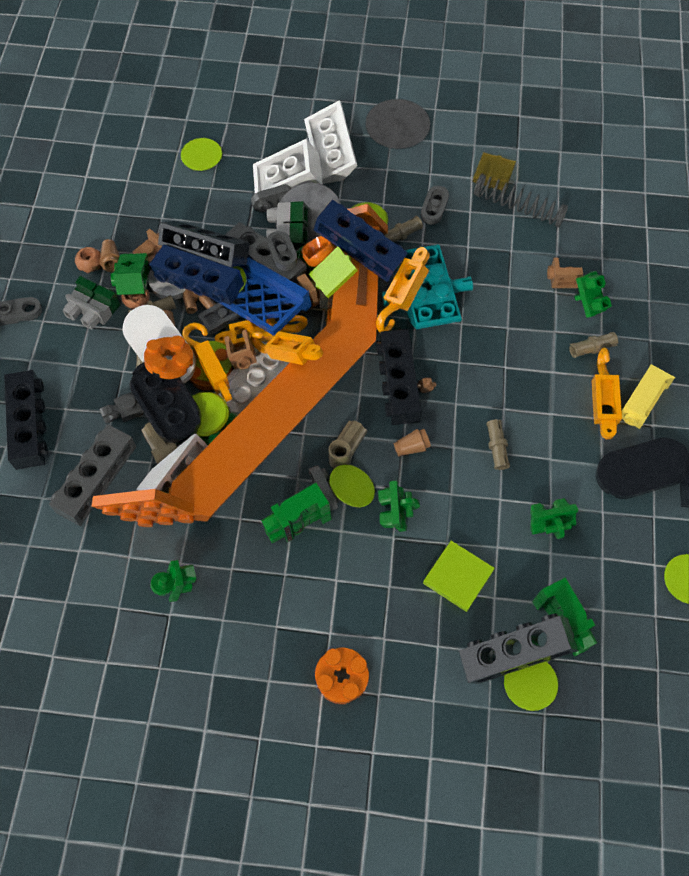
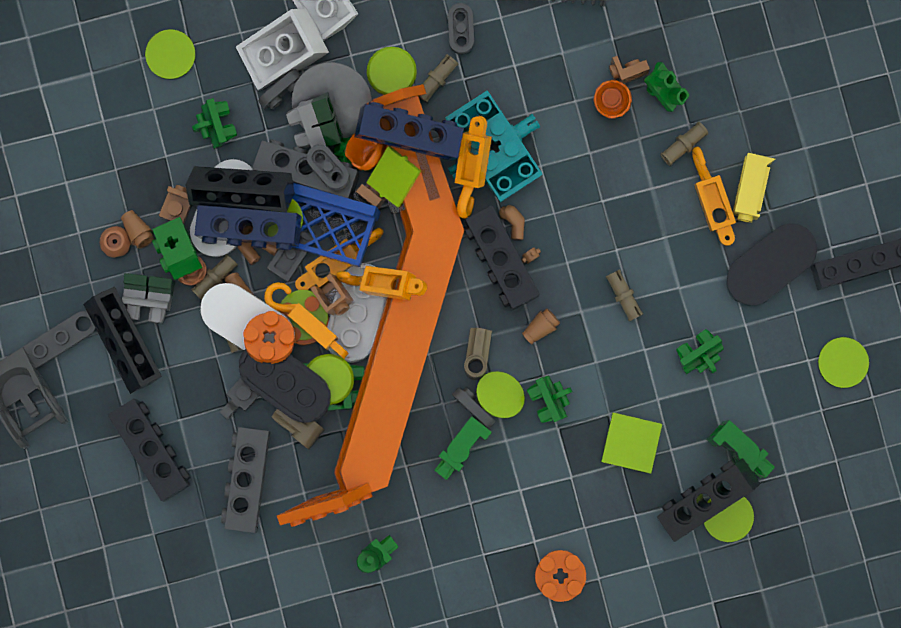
camera: 20 degrees left, 20 degrees up
white slope [137,434,208,494] -> none
none -> black brick [83,286,162,394]
none -> green hips [192,98,237,149]
none -> medium nougat arm [499,205,525,240]
none -> orange hair [593,80,632,119]

